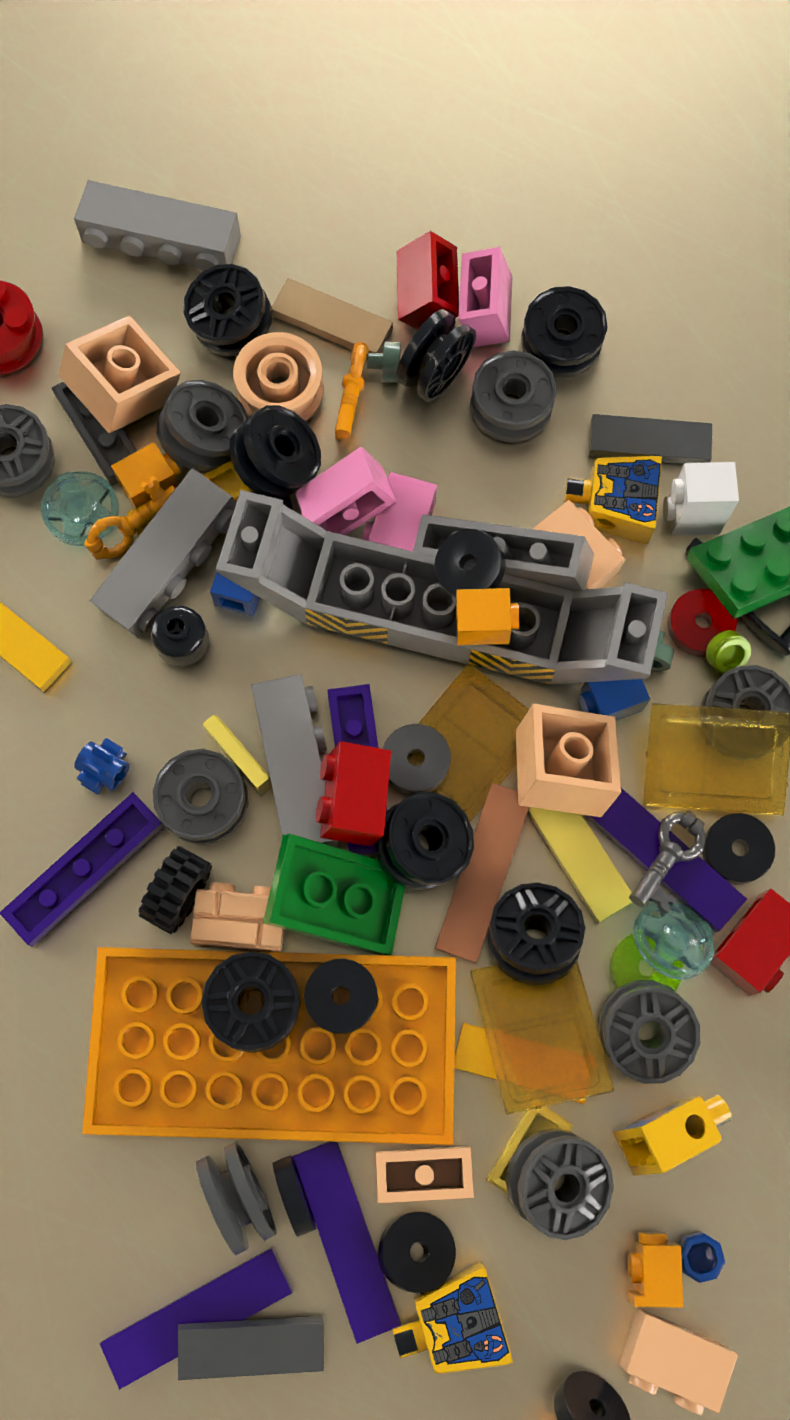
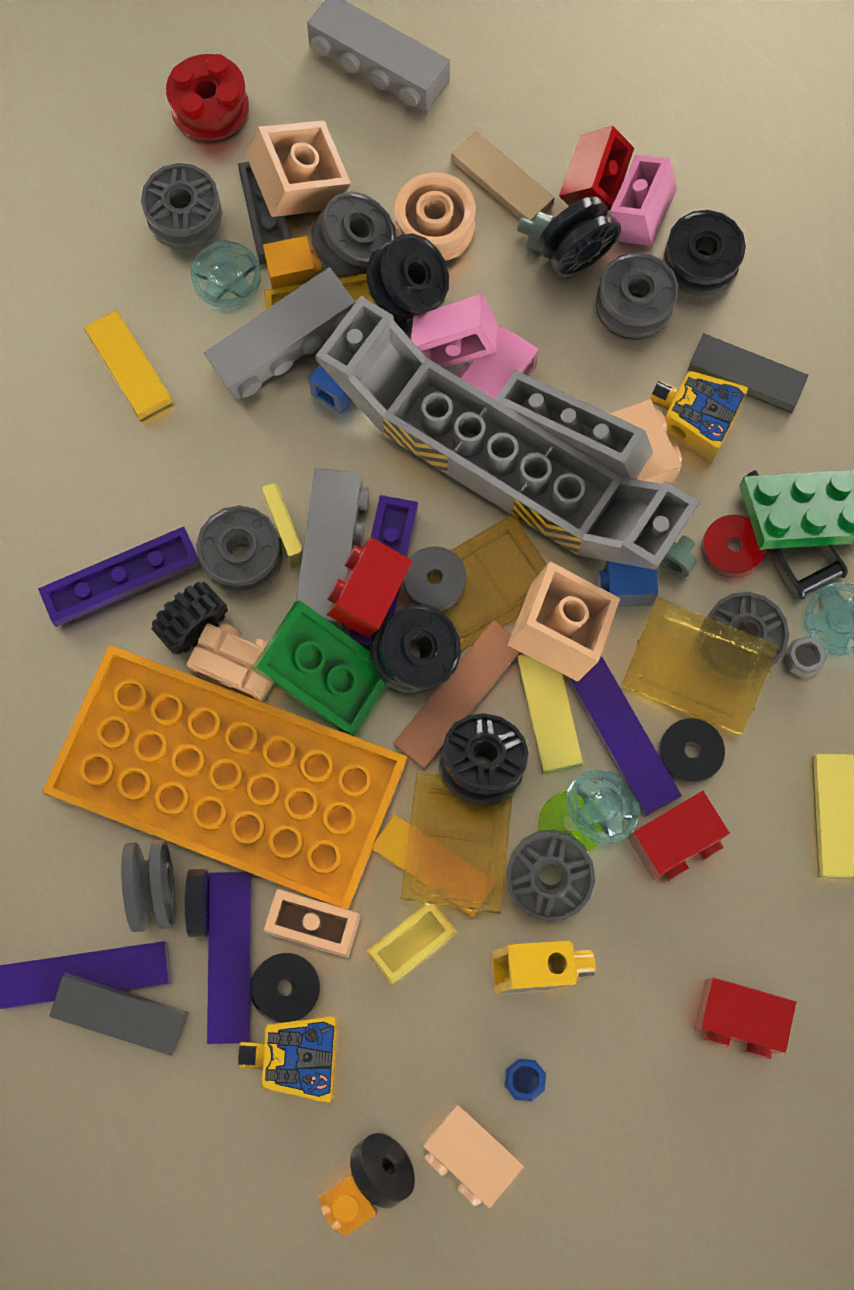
camera: 20 degrees right, 0 degrees up
blue gear [74,738,129,795] -> none
light orange piece [84,475,175,560] -> none
black head [151,606,209,667] -> none
black wheel [183,264,272,357] -> none
black wheel [201,951,301,1053] -> none
black piece [304,959,378,1034] -> none
light orange piece [335,342,369,440] -> none
black piece [434,529,506,597] -> none
light orange brick [456,588,519,646] -> none
dark grey wheel [506,1128,614,1240] -> none
light orange brick [627,1232,684,1308] -> none
flat silver piece [629,810,706,914] -> none
white brick [663,462,739,536] -> none
lime tile [706,630,751,674] -> none

